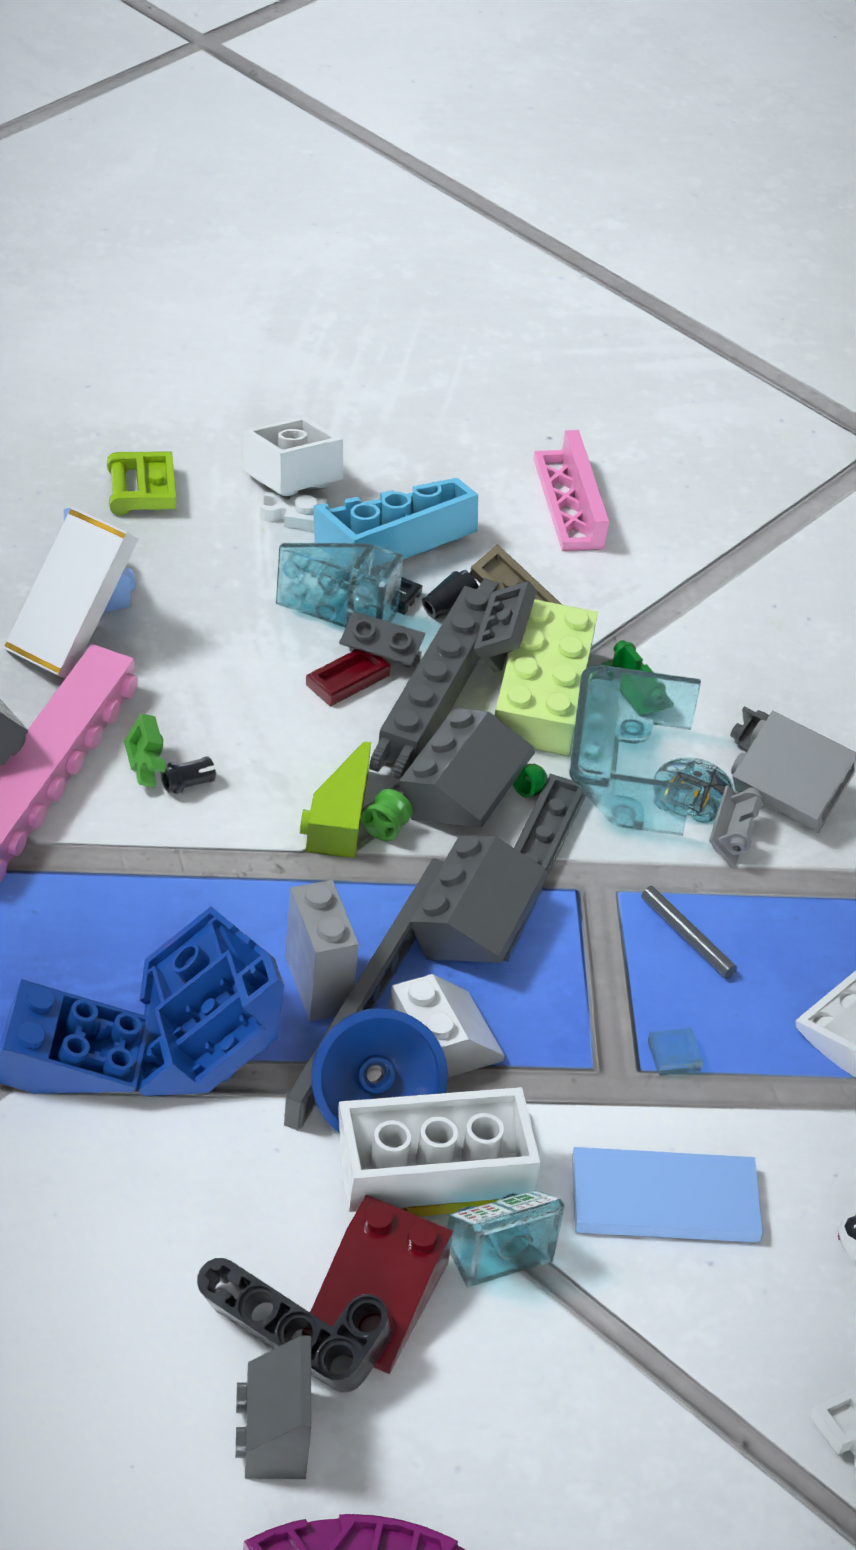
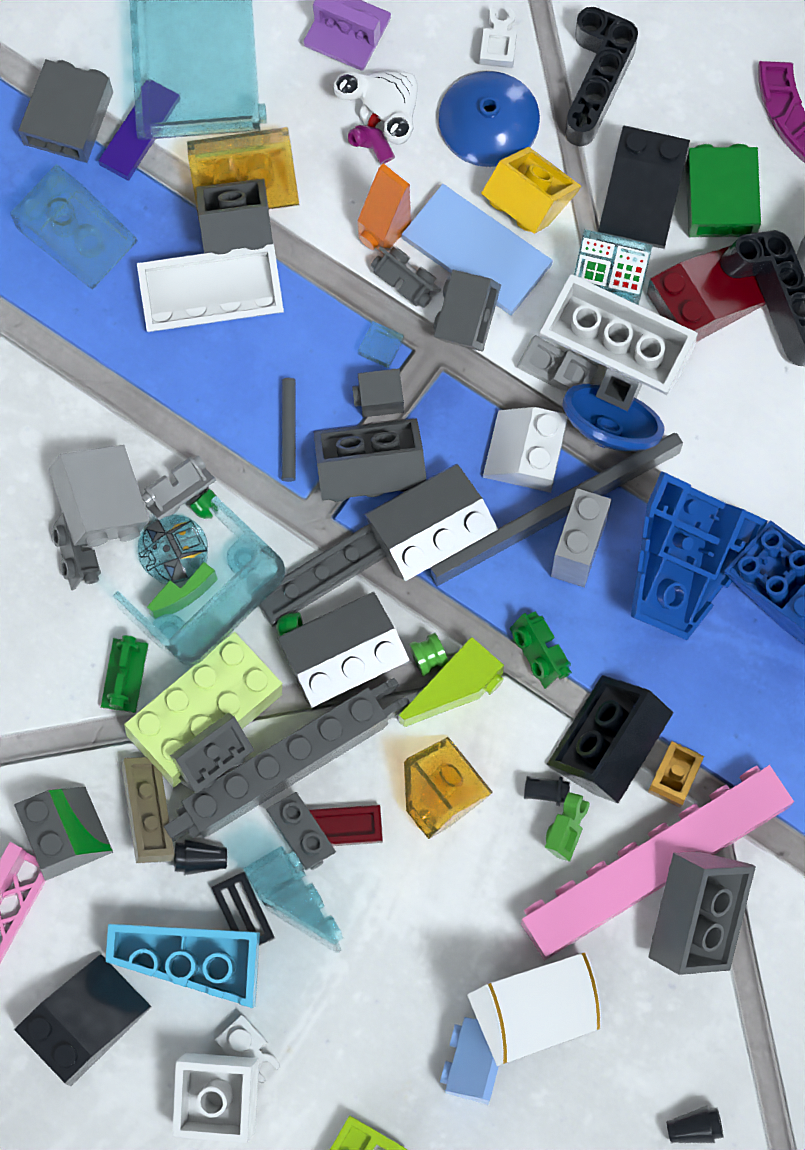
camera: 135 degrees left, 30 degrees up
none -> dark grey slope [14,787,113,881]
none -> black slope [14,954,152,1086]
none -> bright green slope [147,562,218,620]
none -> green hinge [189,488,220,519]
none -> dark grey slope [313,418,426,502]
none -> dark grey brick [352,368,404,417]
none -> orange slope [357,163,411,254]
none -> dark grey hinge [371,246,442,308]
none -> clear yellow slope [404,736,493,839]
none -> dark grey brick [434,269,501,352]
none -> blue dish [439,71,540,167]
none -> yellow slope [481,147,582,234]
none -> green hinge [509,611,572,689]
none -> black slope [547,675,674,804]
none -> black beam [565,7,638,147]
none -> black slope [598,125,690,249]
none -> pearl gold slope [648,741,704,808]
none -> green brick [686,144,761,238]

